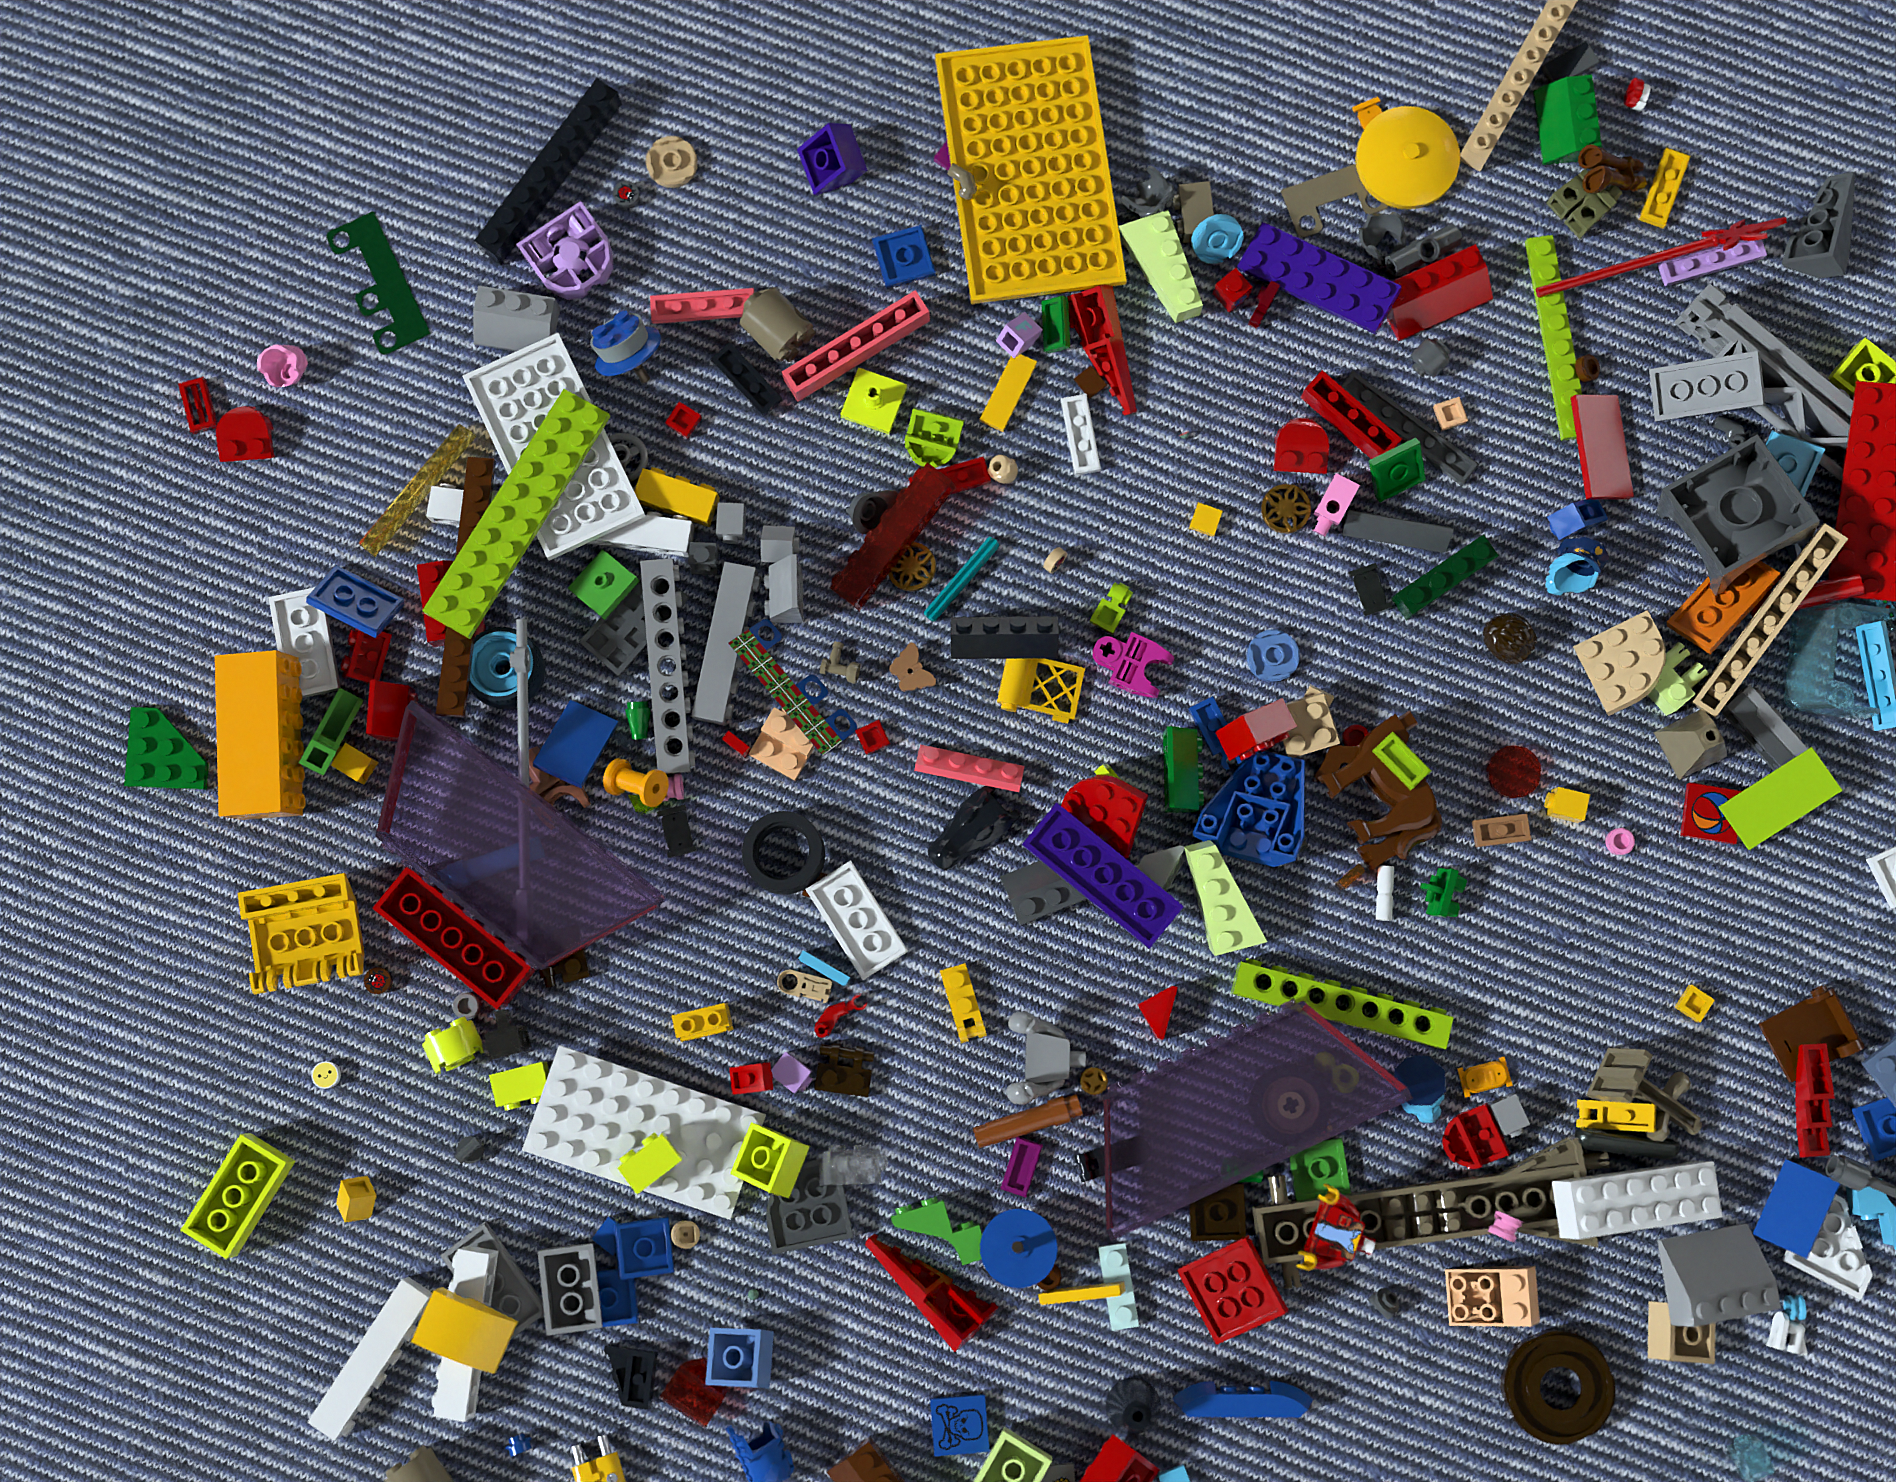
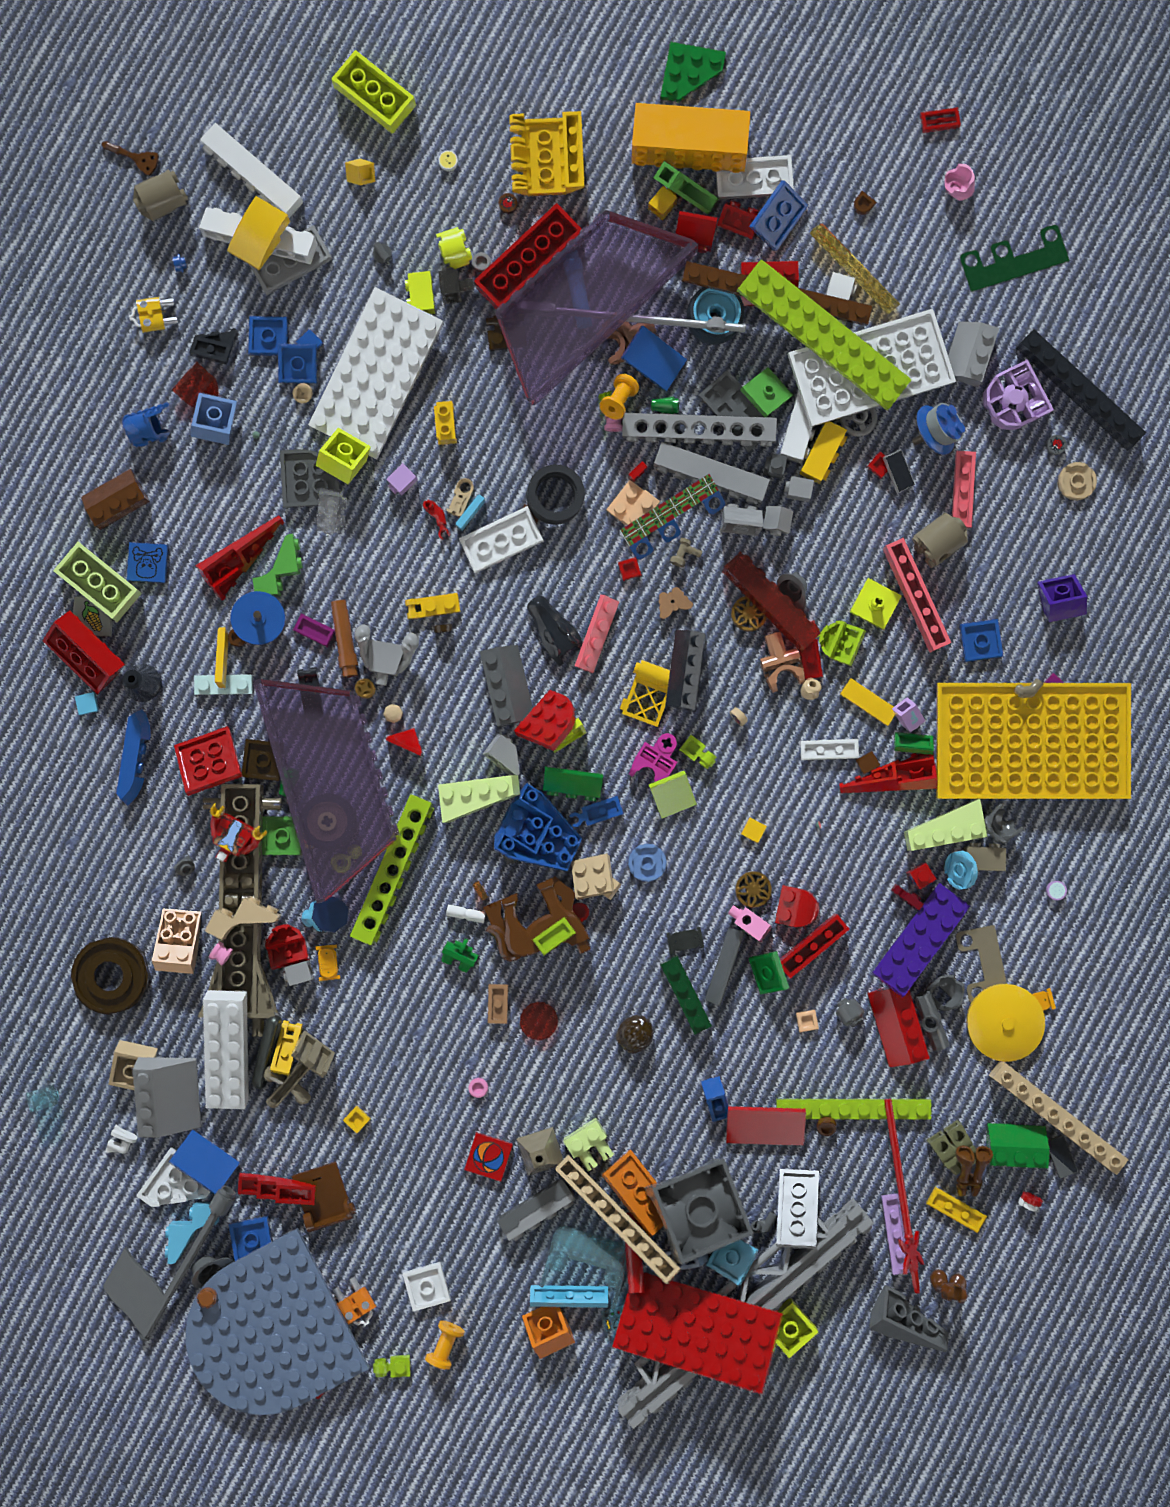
camera: 95 degrees right, 5 degrees up
red slope [216,406,275,462] -> none
light grey slope [538,1243,603,1336] -> none
neon yellow brick [617,1132,683,1194] -> none
pearl dark grey piece [657,804,697,858] -> none
black plate [710,342,783,418] -> none
red plate [729,1062,774,1095] -> none
dark brown plate [814,1042,875,1097] -> none
teal axle [924,536,1000,622] -> none
dark purple plate [1022,802,1184,949] -> none
red brick [1215,698,1297,761] -> none
dark grey tile [1341,371,1479,486] -> none
yellow brick [1544,787,1590,823] -> none
piece [1545,536,1610,595] -> none
tan plate [1573,610,1666,716] -> none
lime piece [1718,747,1843,850] -> none
medium azure bush [1784,1295,1806,1321] -> none
none -> tan arch [205,896,281,940]
none -> tan tile [384,704,403,723]
none -> dark brown tile [433,624,453,633]
none -> lime tile [649,771,697,819]
none -> nougat connector [760,632,805,693]
none -> reddish brown tile [853,191,877,215]
none -> black tile [883,450,915,493]
none -> reddish brown piece [930,1269,968,1304]
none -> light aqua tile [1046,881,1067,900]

